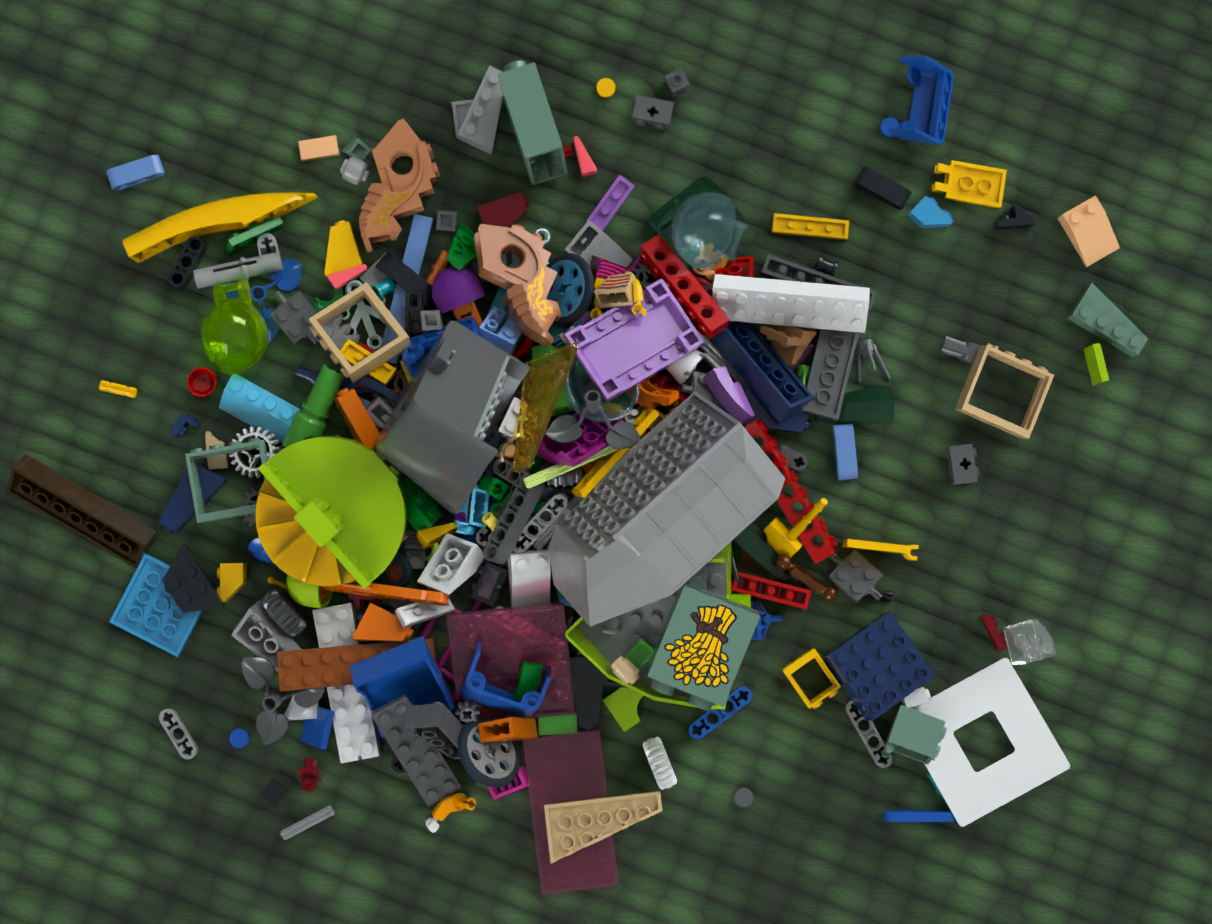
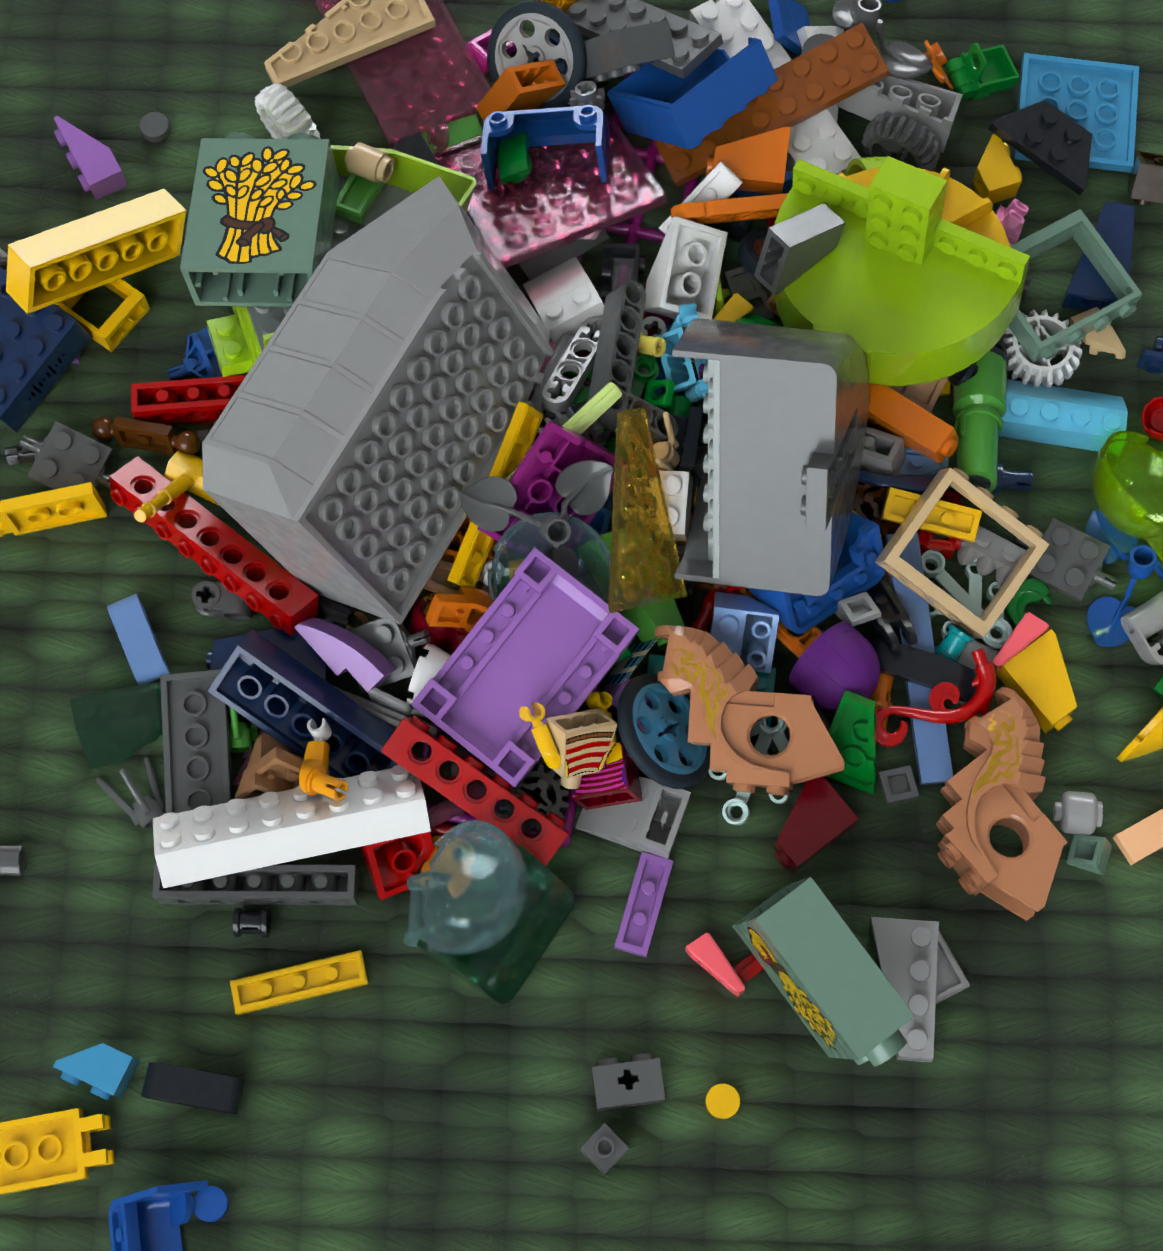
camera: 160 degrees right, 15 degrees down
none -> yellow brick [6,189,186,314]
none -> medium lavender slope [54,116,128,201]
none -> light orange arm [299,718,348,801]
none -> clear pink plate [427,121,449,151]
none -> dark grey slope [754,204,845,295]
none -> red plant [876,648,996,747]
none -> orange plate [923,40,953,89]
none -> green piece [945,42,1020,100]
none -> bright pink hips [995,198,1029,245]

